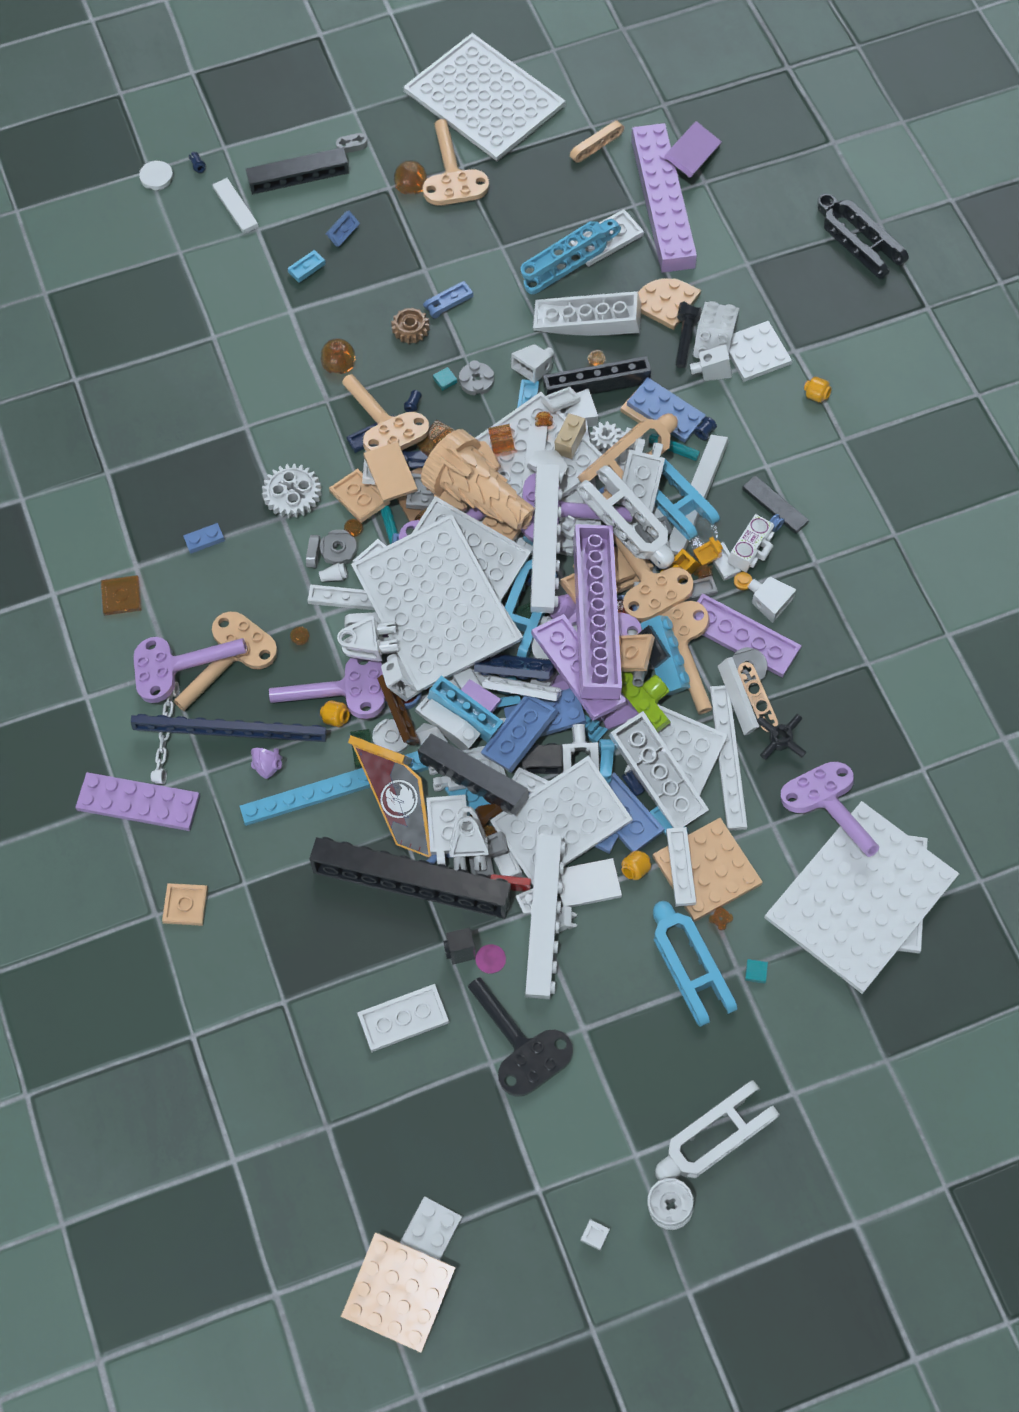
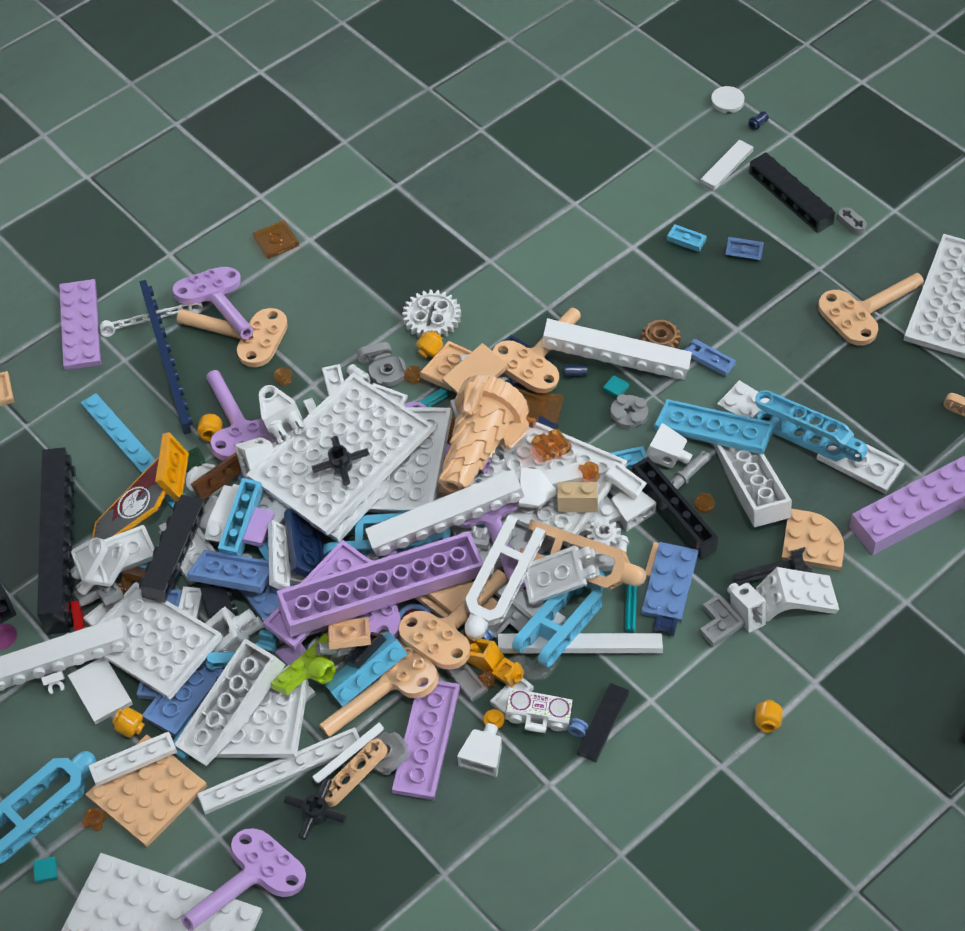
camera: 70 degrees right, 10 degrees down
medium blue plate [183,523,225,554] -> none
lavender helmet [251,748,283,779] -> none
clear orange cylinder [321,338,356,374] -> none
clear orange cylinder [394,160,427,195] -> none
white plate [729,321,792,382] -> none
none -> black bar [311,436,370,486]
none -> light orange head [416,330,443,358]
none -> white brick [541,318,692,380]
none -> medium azure tile [654,399,775,455]
none -> light grey pin [670,451,711,490]
none -> light grey plate [700,594,745,647]
none -> white plate [717,380,770,418]

